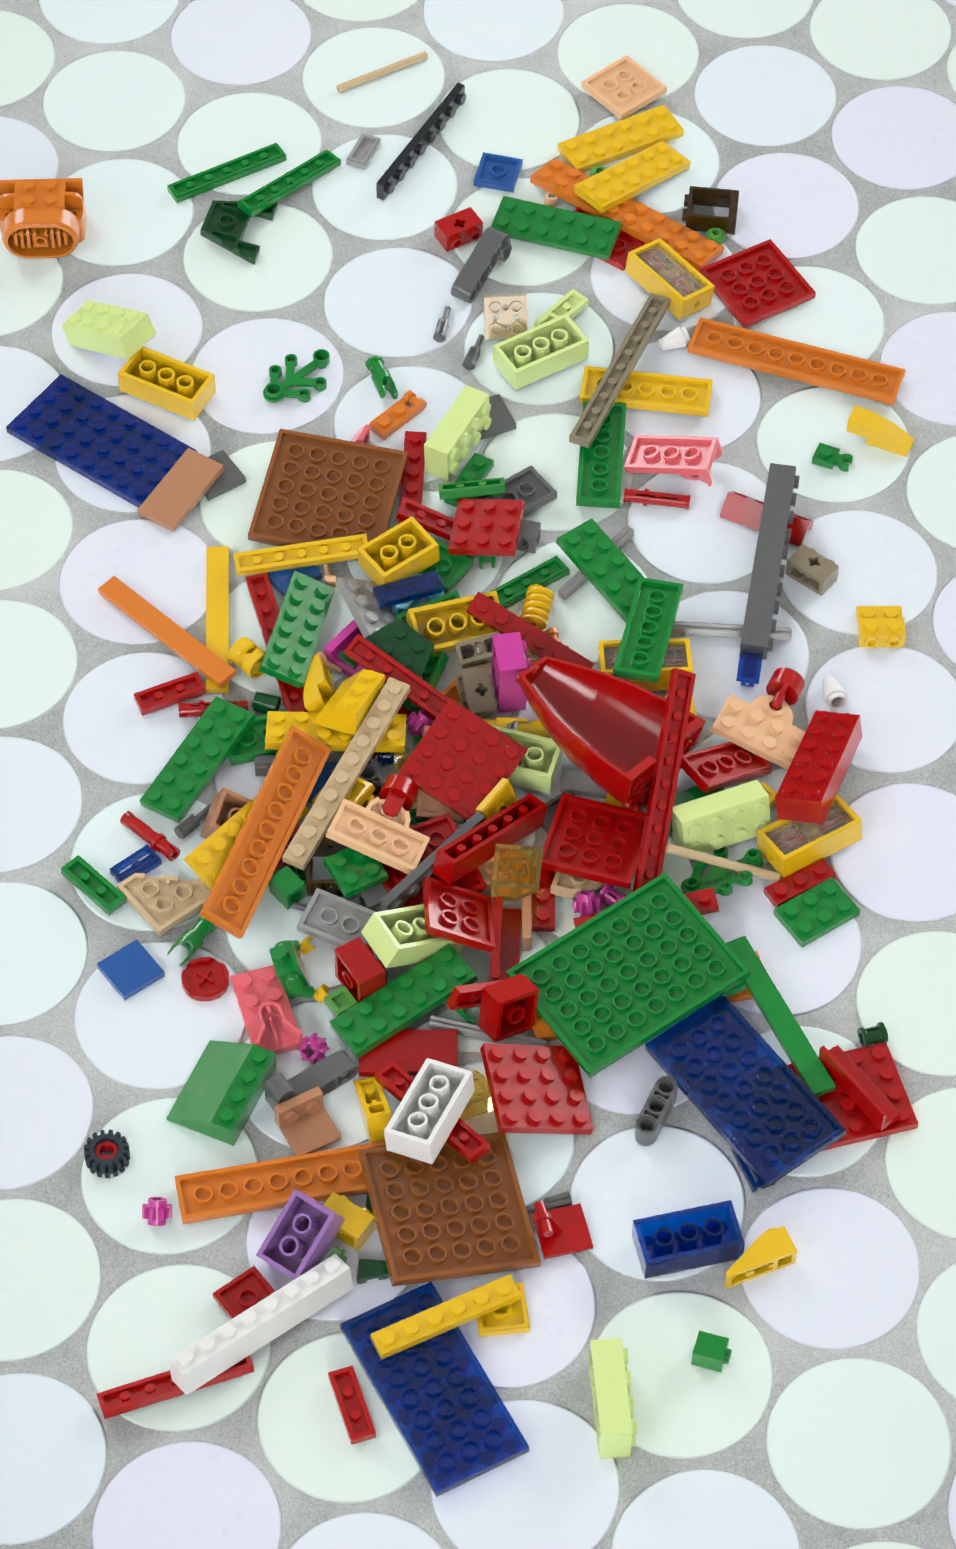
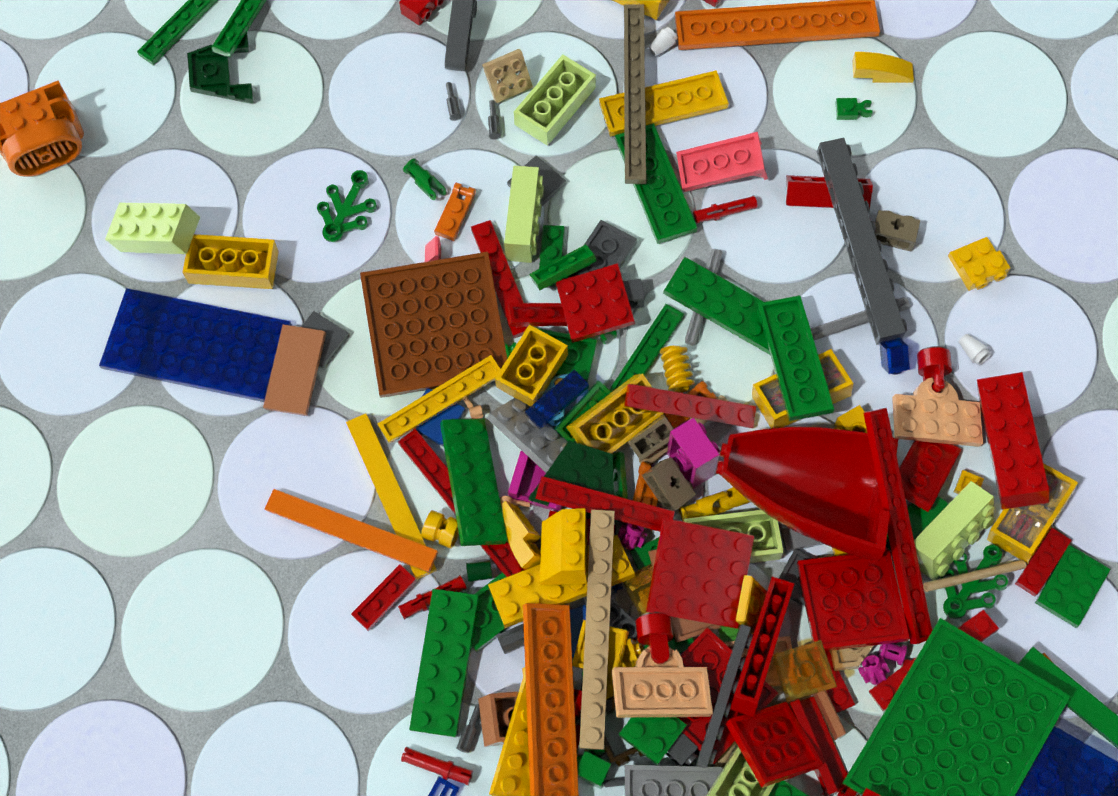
camera: 20 degrees left, 15 degrees up
yellowish green plate [534,289,589,327] -> none

